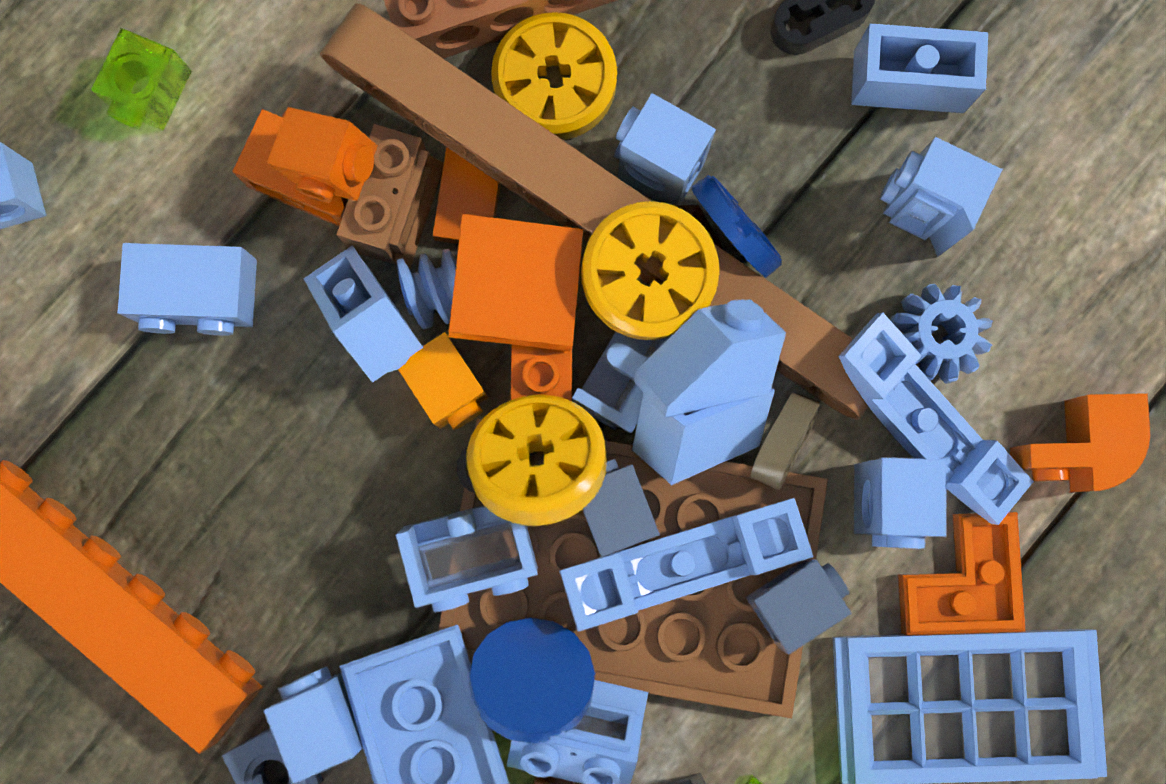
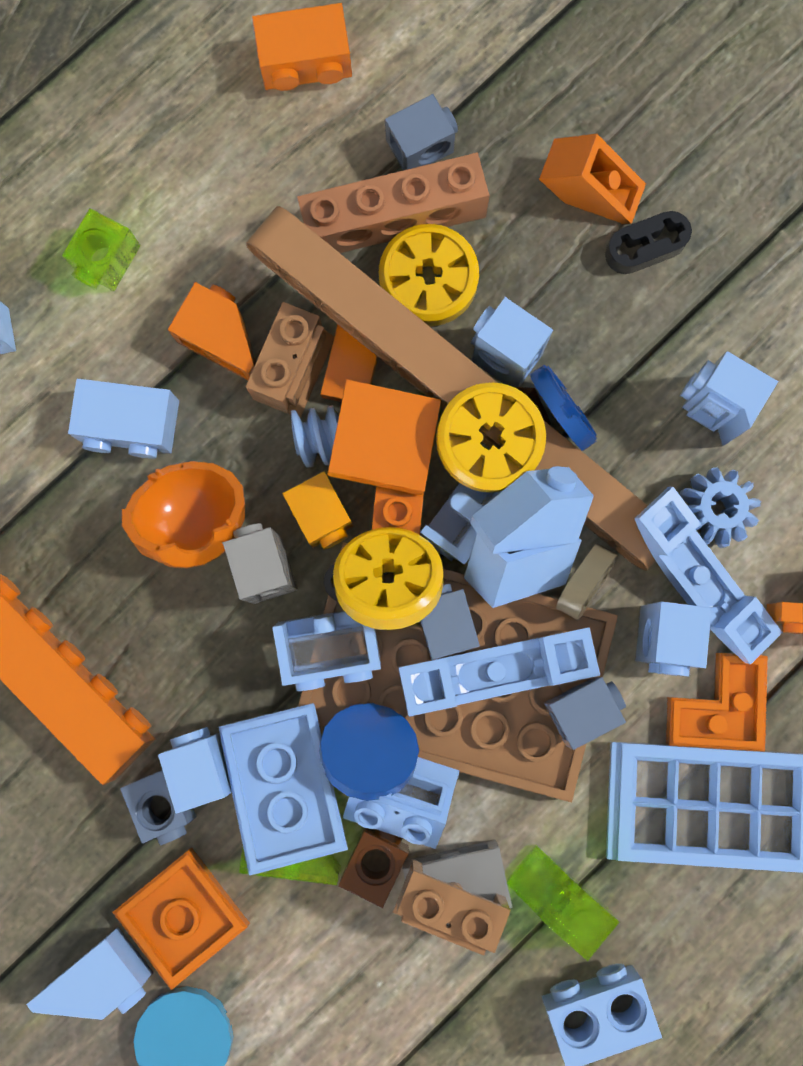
camera: 10 degrees right, 0 degrees up
orange brick [266,107,378,203] -> none
light blue brick [303,245,423,383] -> none
light blue brick [851,23,988,113] -> none
none -> orange cylinder [122,461,245,569]
none -> light grey brick [223,523,298,604]

